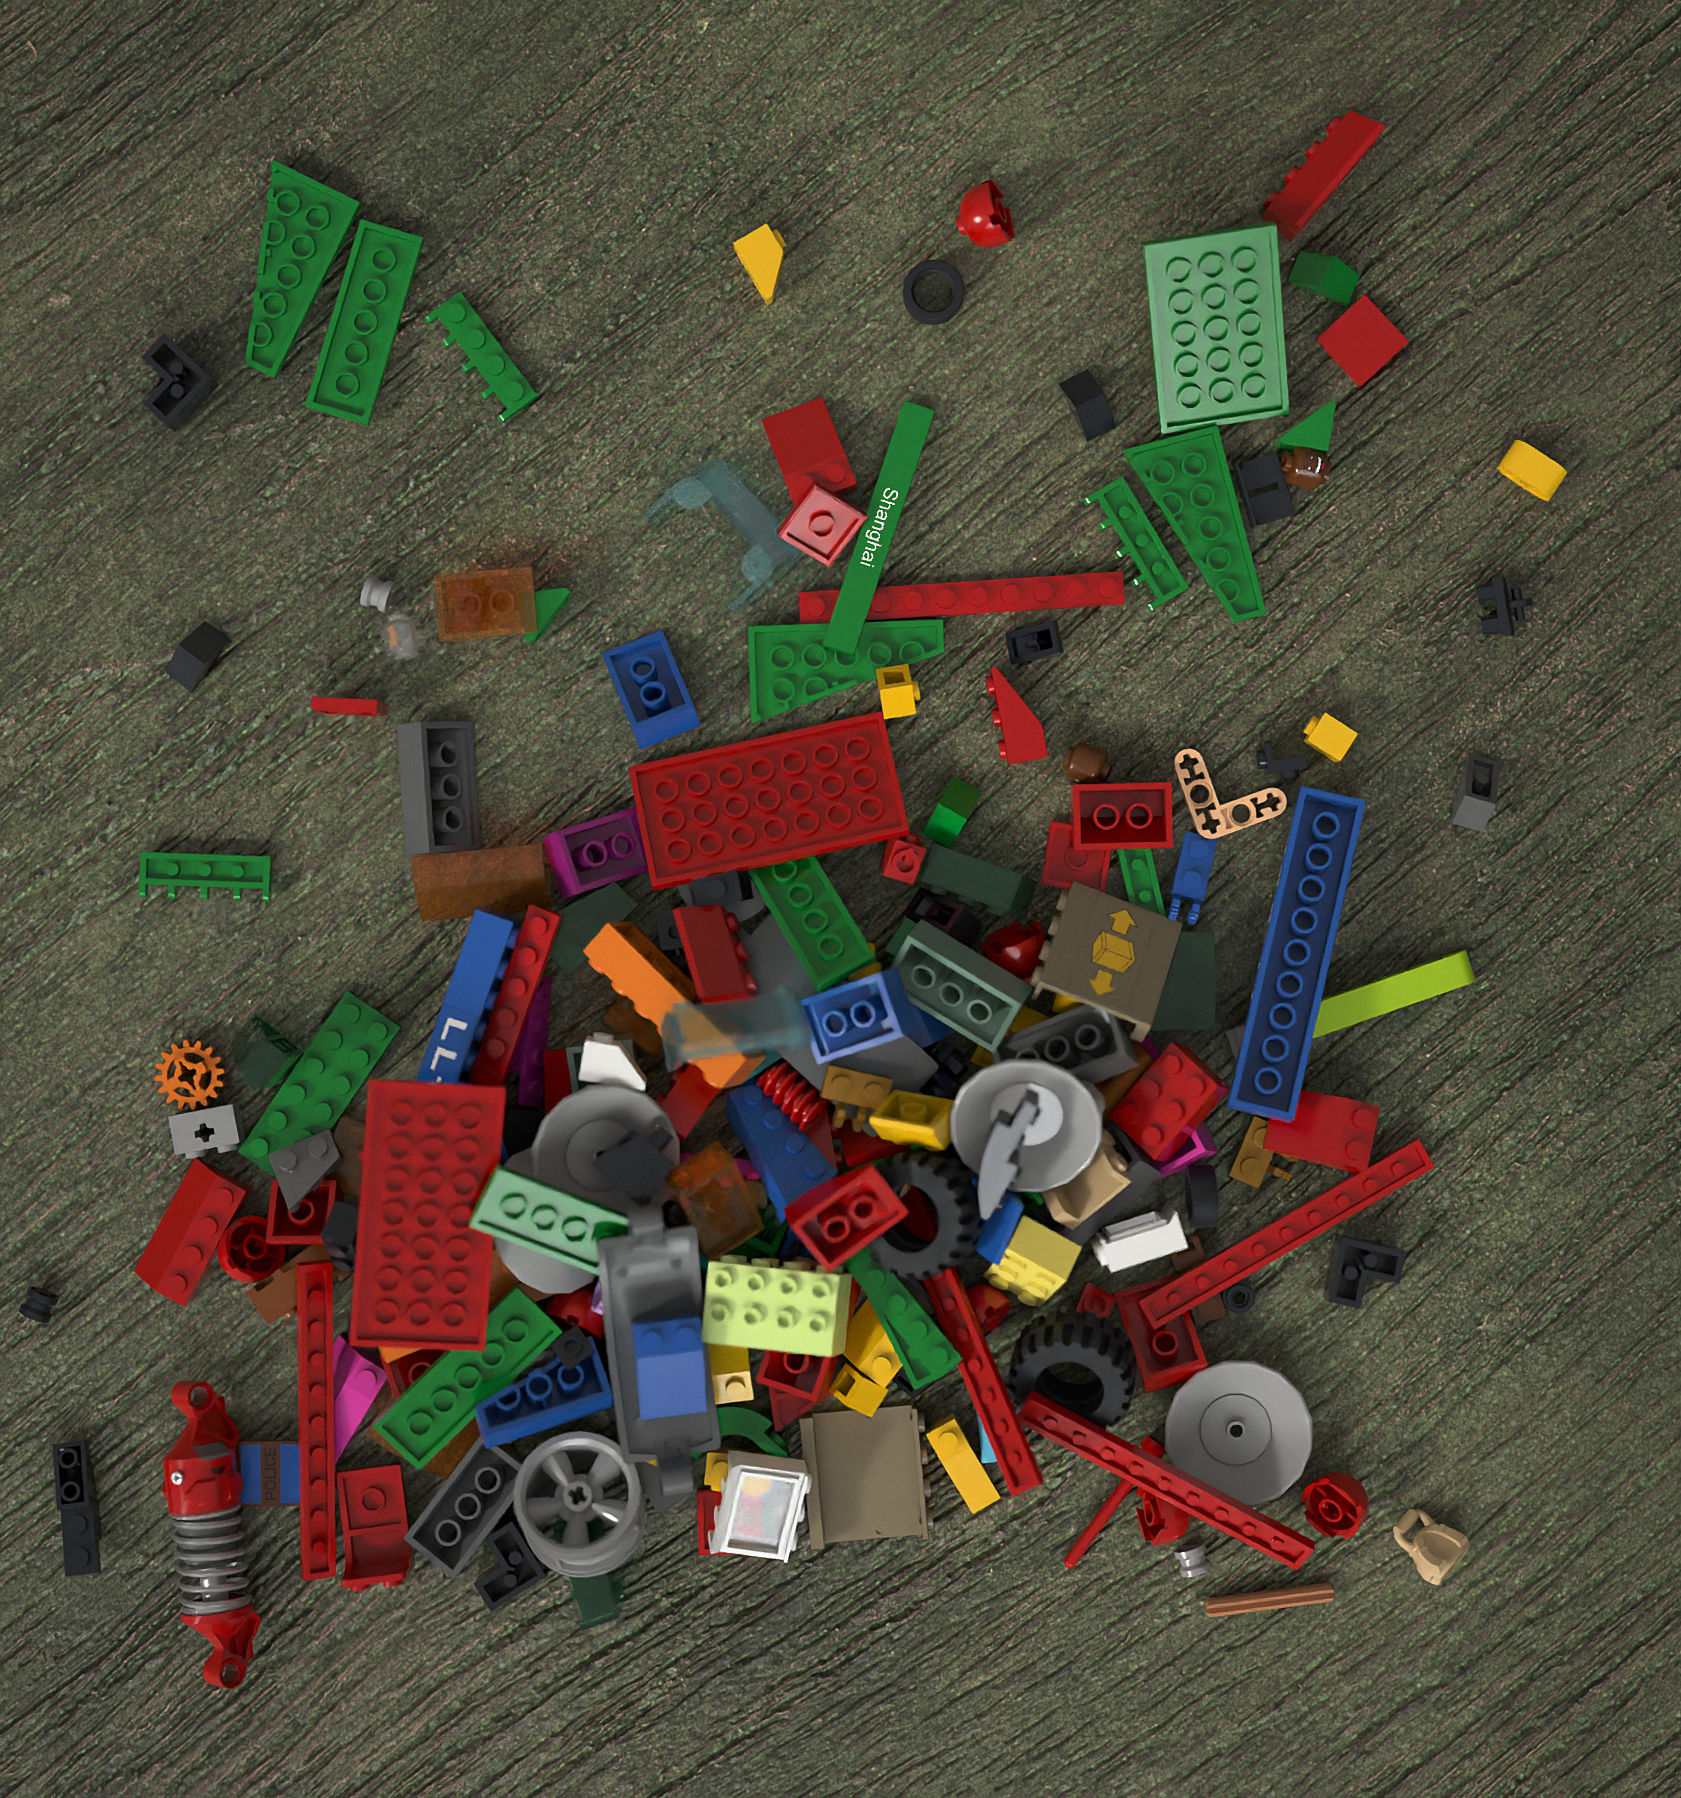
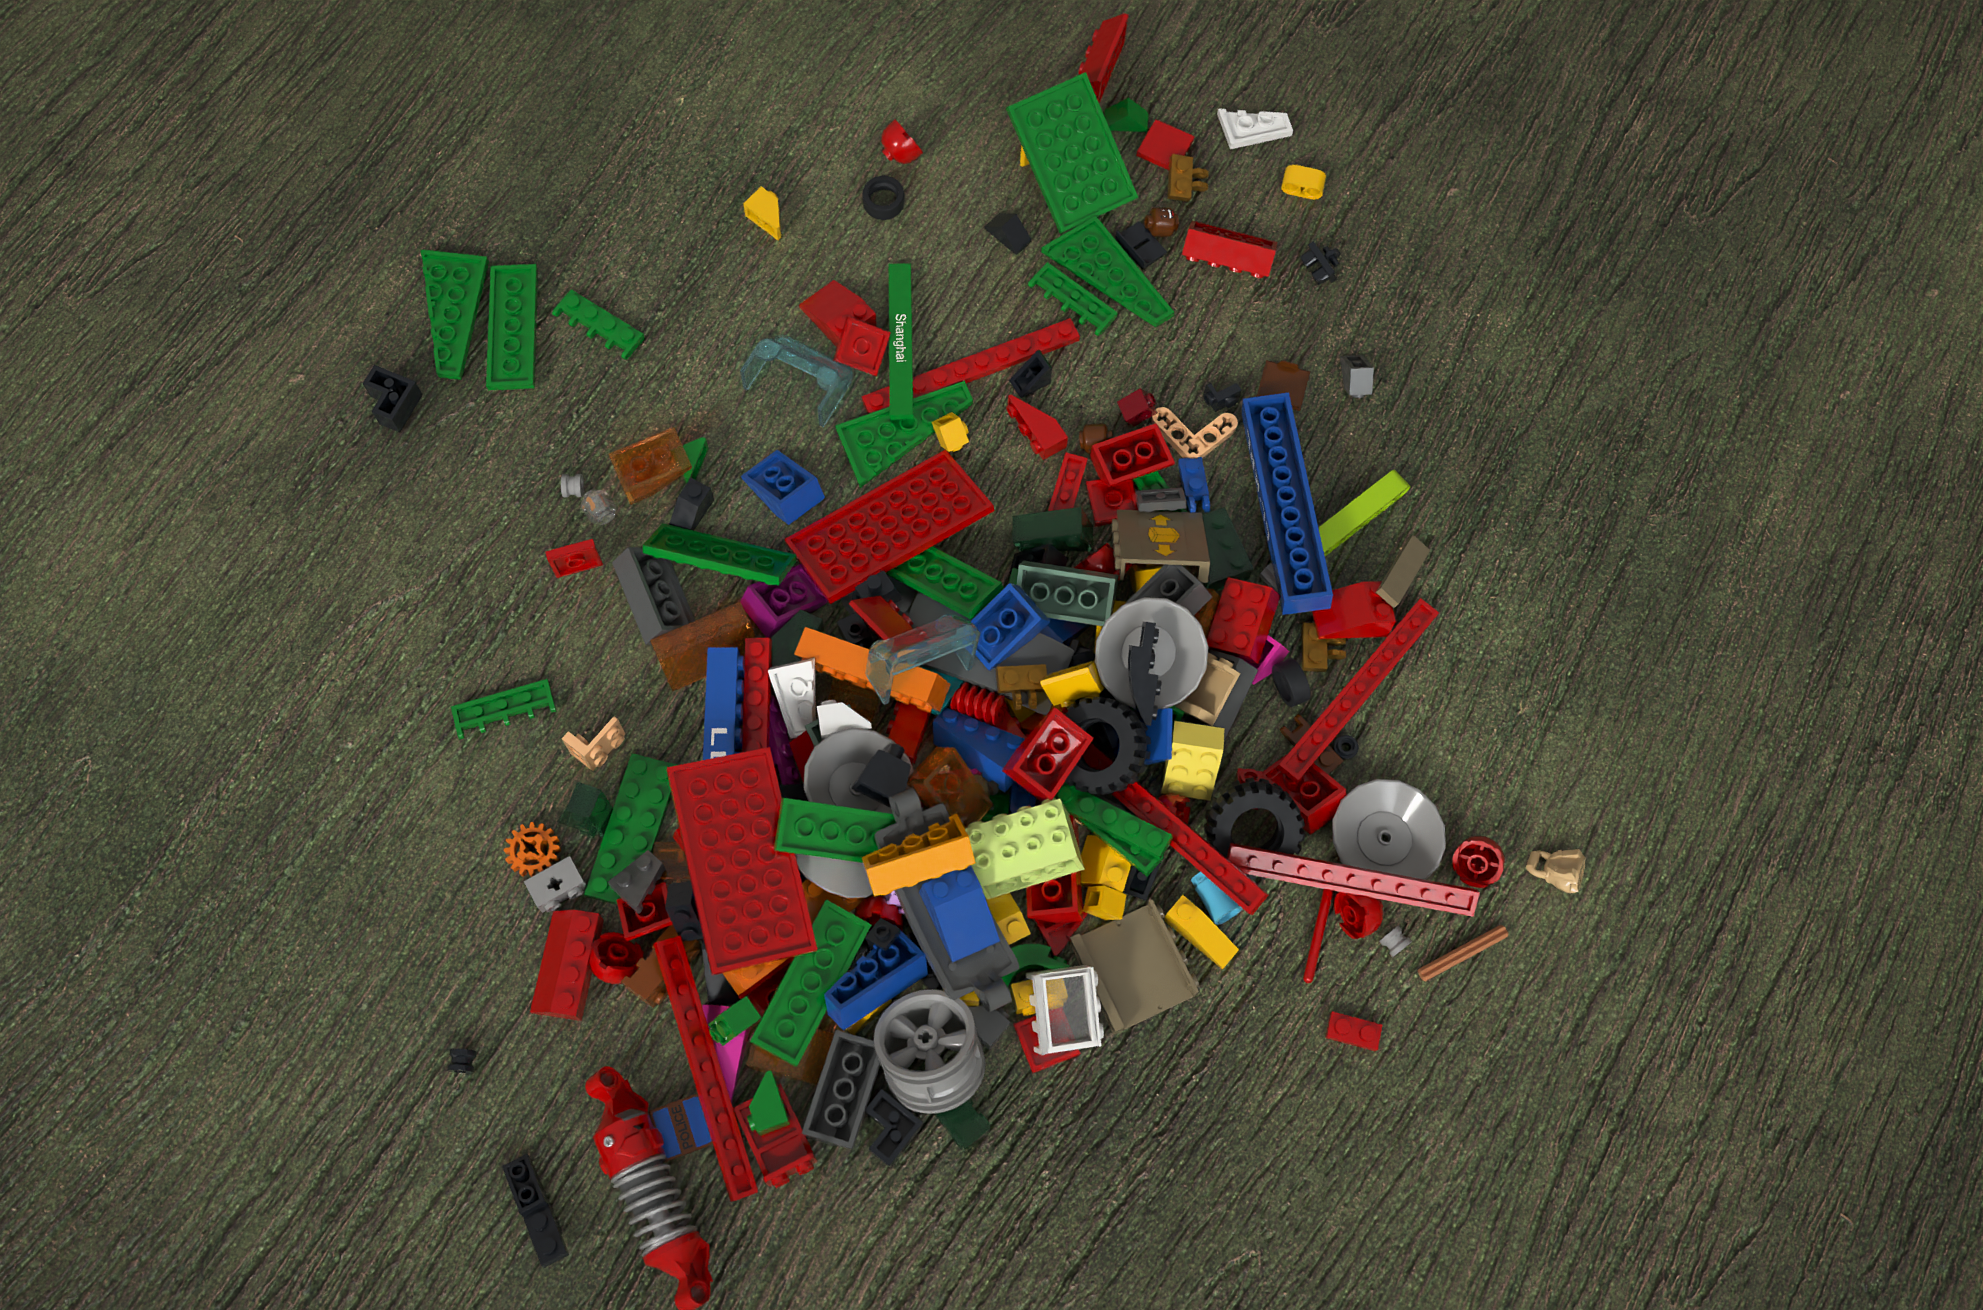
camera: 30 degrees left, 20 degrees down
black slope [166,621,232,693] -> none
red brick [878,832,927,885] -> none
green slope [922,776,981,848] -> none
white window [1090,1203,1188,1272] -> none
green slope [1275,401,1336,453] -> none
yellow brick [1303,713,1358,763] -> none
black brick [1322,1233,1406,1309] -> none
none -> light nougat bracket [562,716,625,771]
none -> green plate [643,523,796,586]
none -> black slope [669,478,714,531]
none -> green slope [708,996,762,1046]
none -> green slope [747,1070,790,1136]
none -> white wing [768,658,816,739]
none -> light orange wedge [862,813,976,897]
none -> red plate [1047,452,1088,523]
none -> dark red brick [1117,388,1157,427]
none -> dark grey plate [1135,488,1186,512]
none -> pearl gold hinge [1167,154,1209,202]
none -> red slope [1182,220,1278,278]
none -> white wing [1217,109,1293,149]
none -> reddish brown piece [1257,360,1310,411]
none -> red plate [1325,1011,1382,1051]
none -> dark tan tile [1376,535,1430,608]

